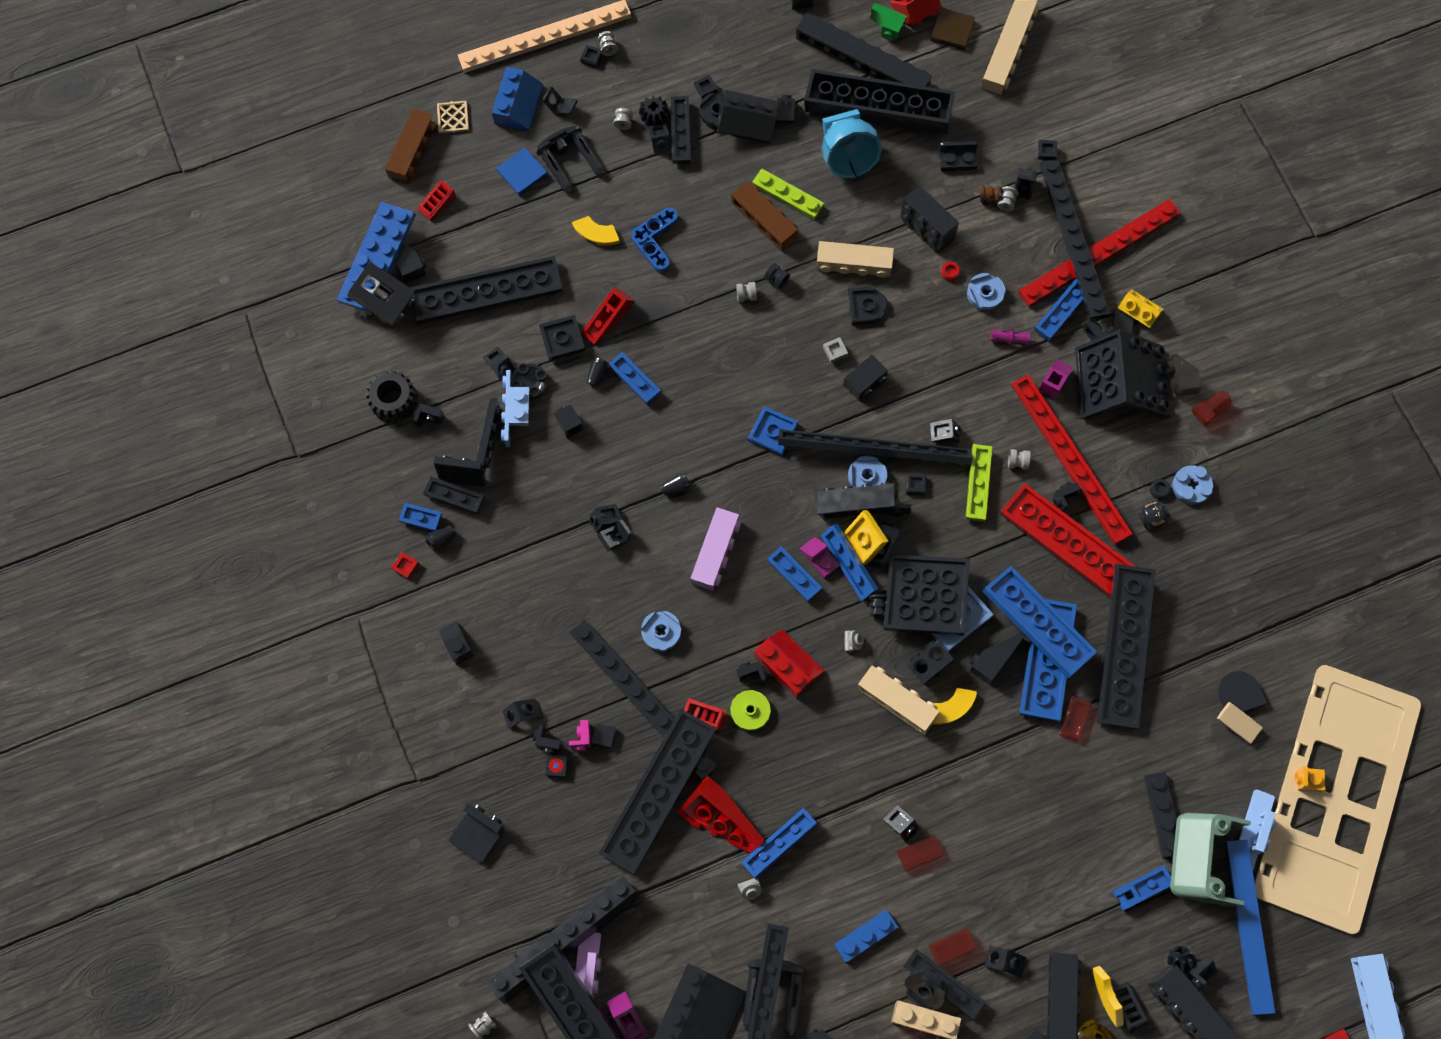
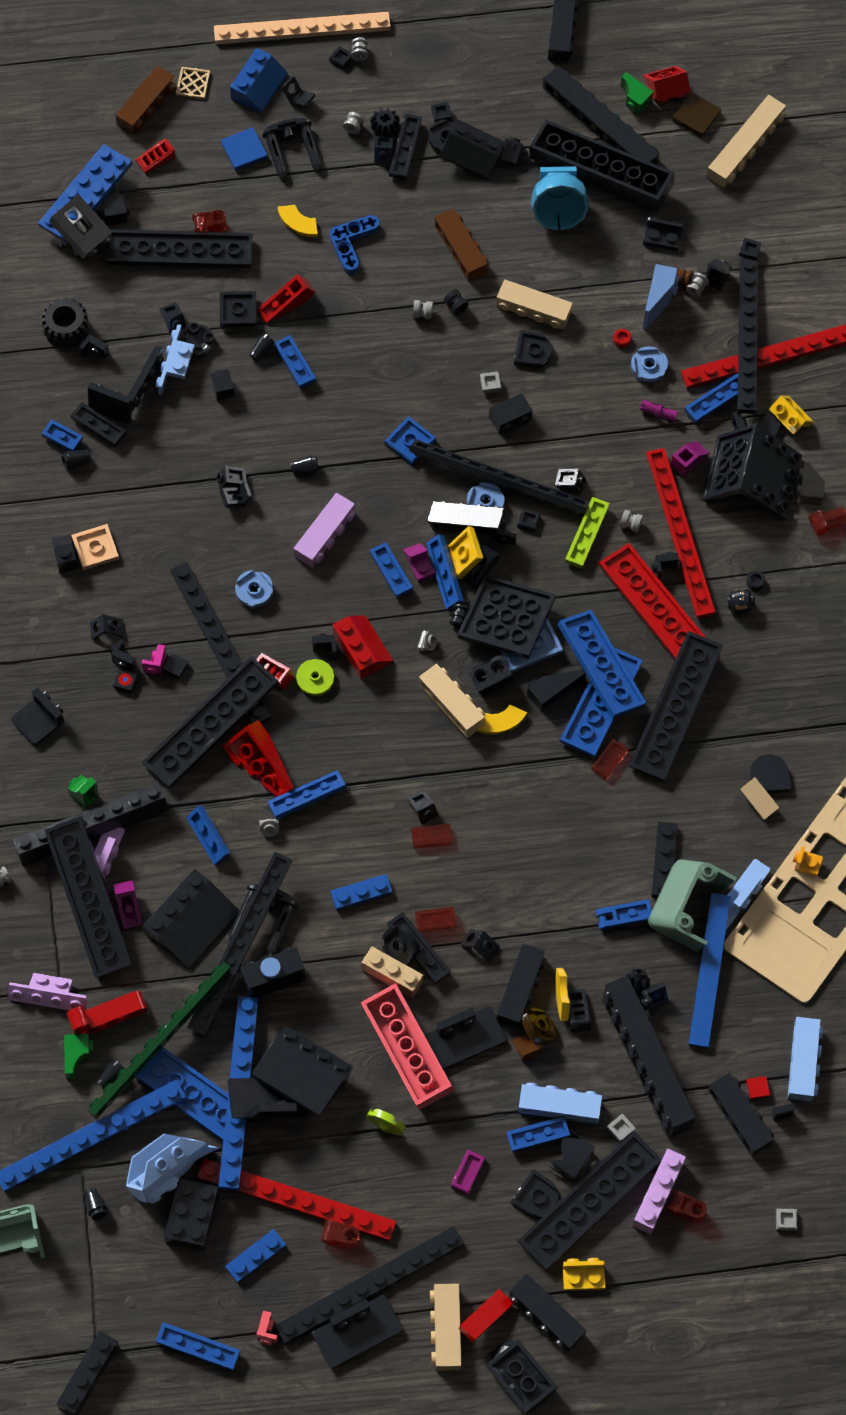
camera: 10 degrees right, 5 degrees down
red tile [391,552,419,580] -> none
lime plate [752,169,824,220] -> none
black brick [900,185,959,253] -> none
medium blue plate [1172,466,1213,505] -> none
none -> green arch [68,775,99,809]
none -> light nougat tile [71,524,119,570]
none -> blue plate [186,806,231,865]
none -> clear red piece [192,210,227,232]
none -> medium blue slope [643,264,680,329]

